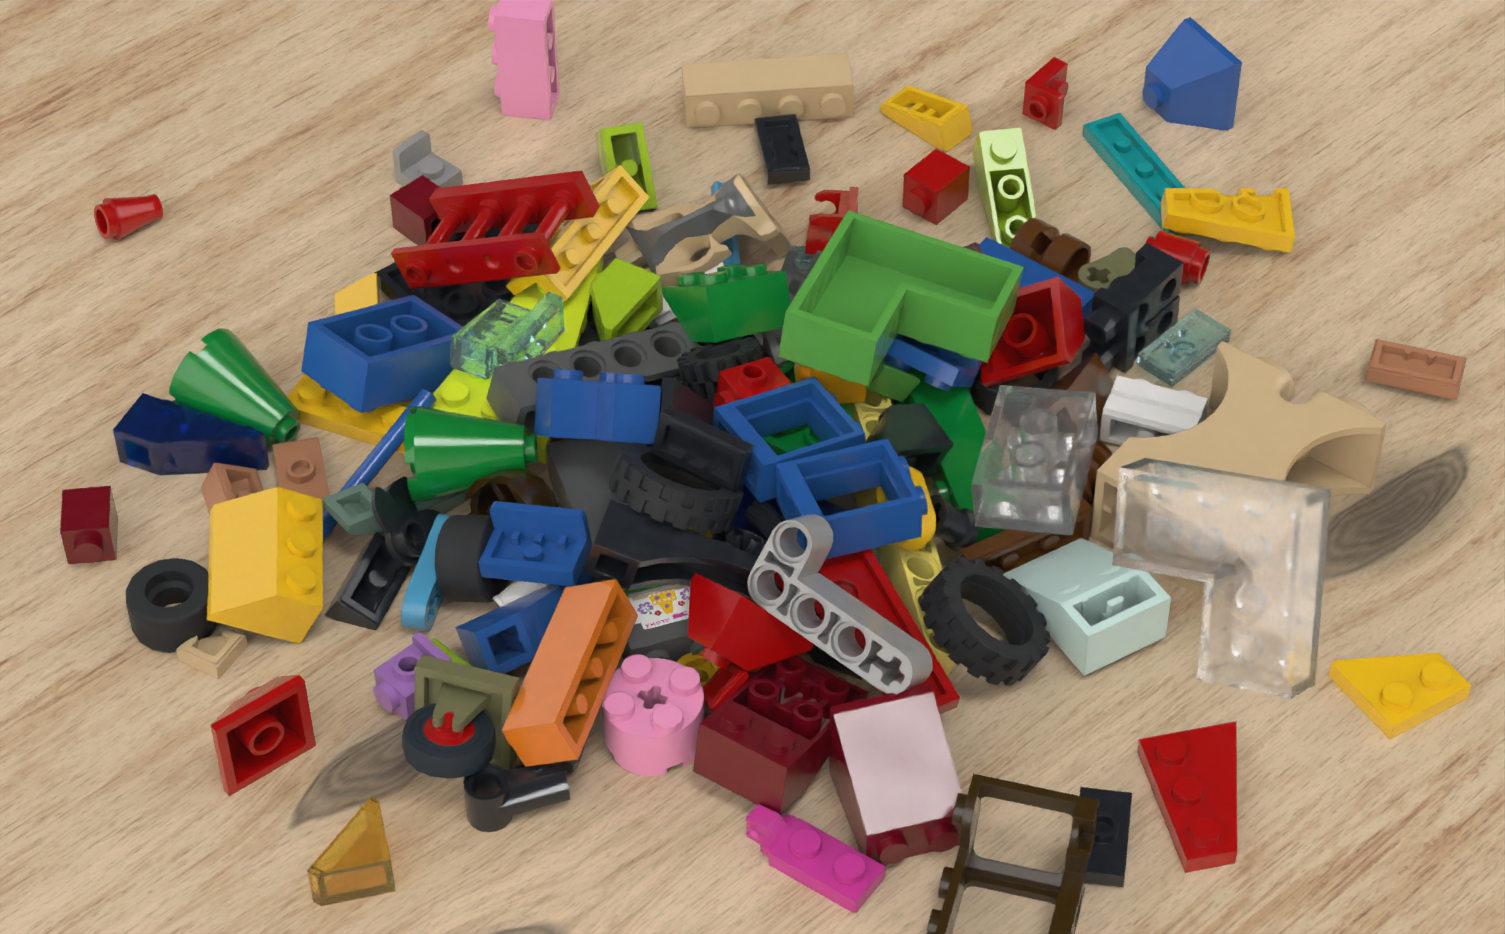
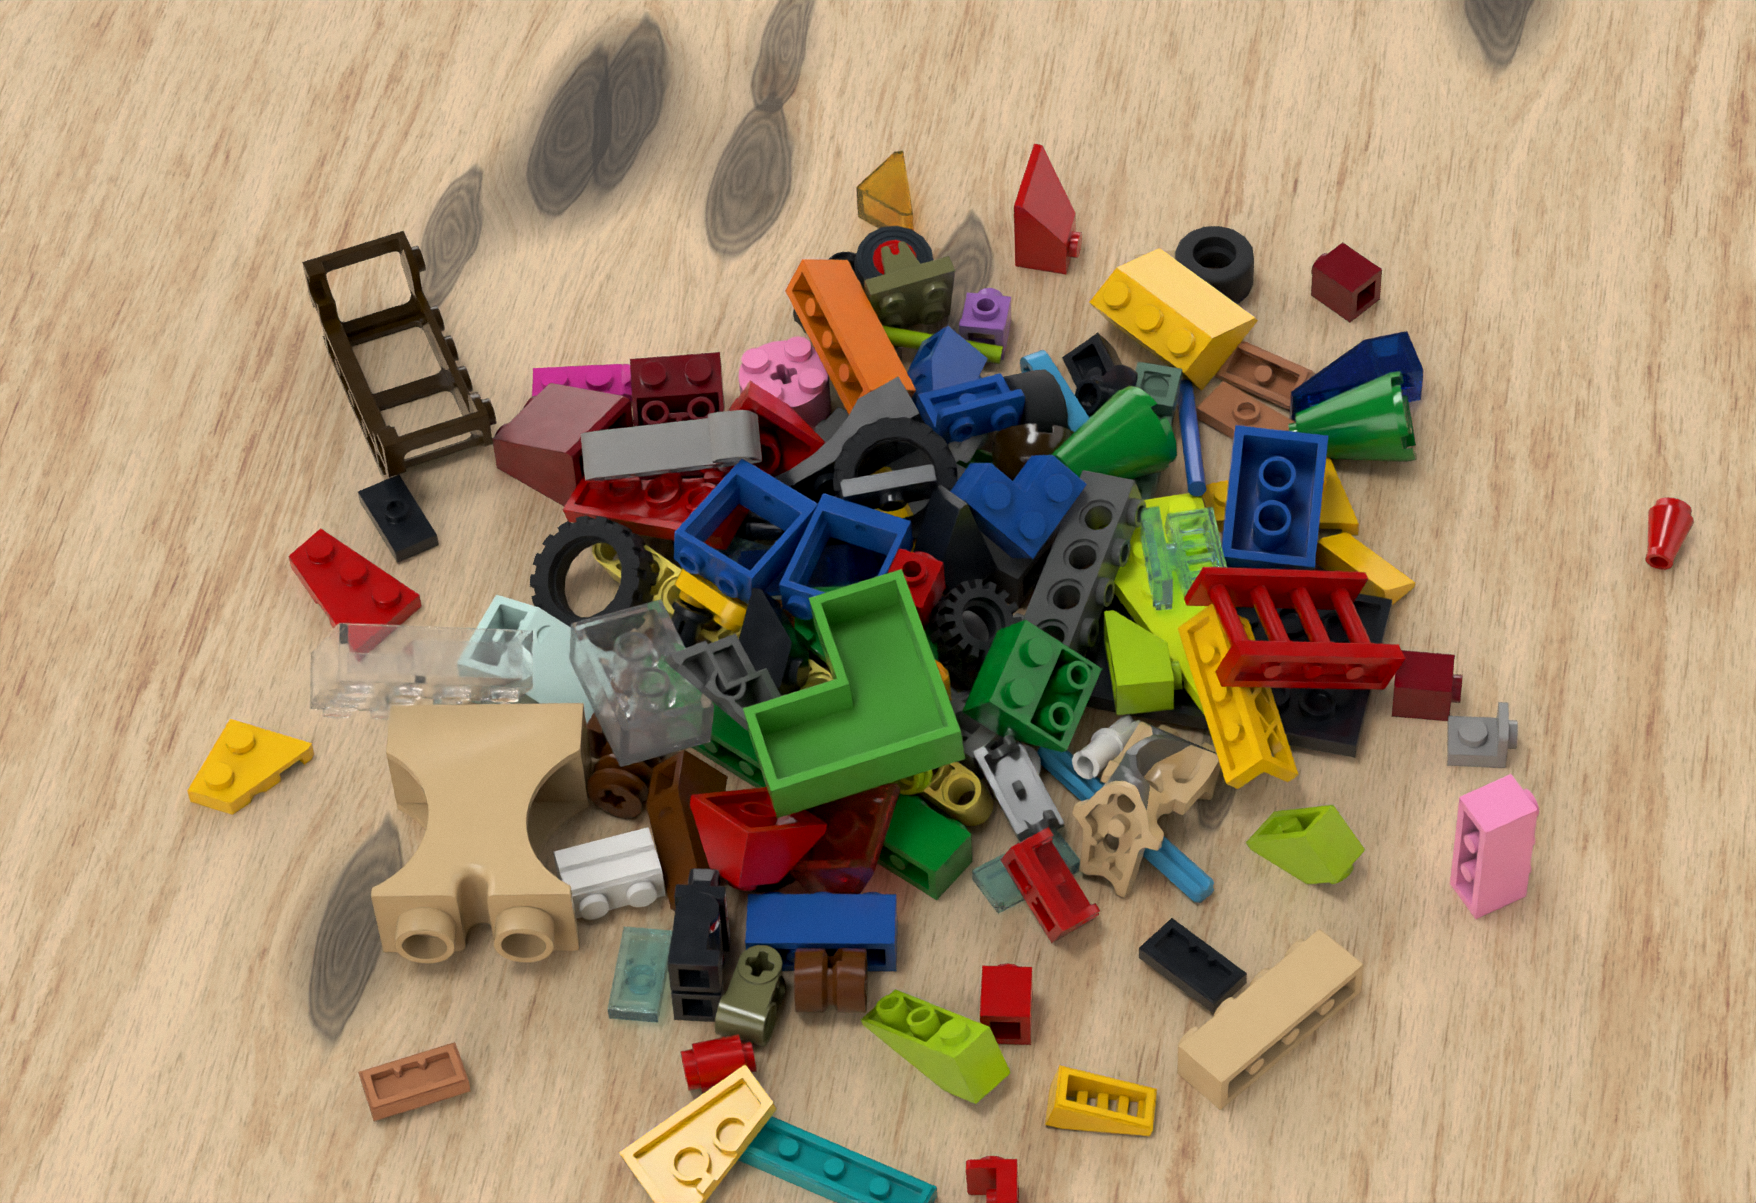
camera: 145 degrees right, 5 degrees up
none -> dark grey slope [666,634,781,731]

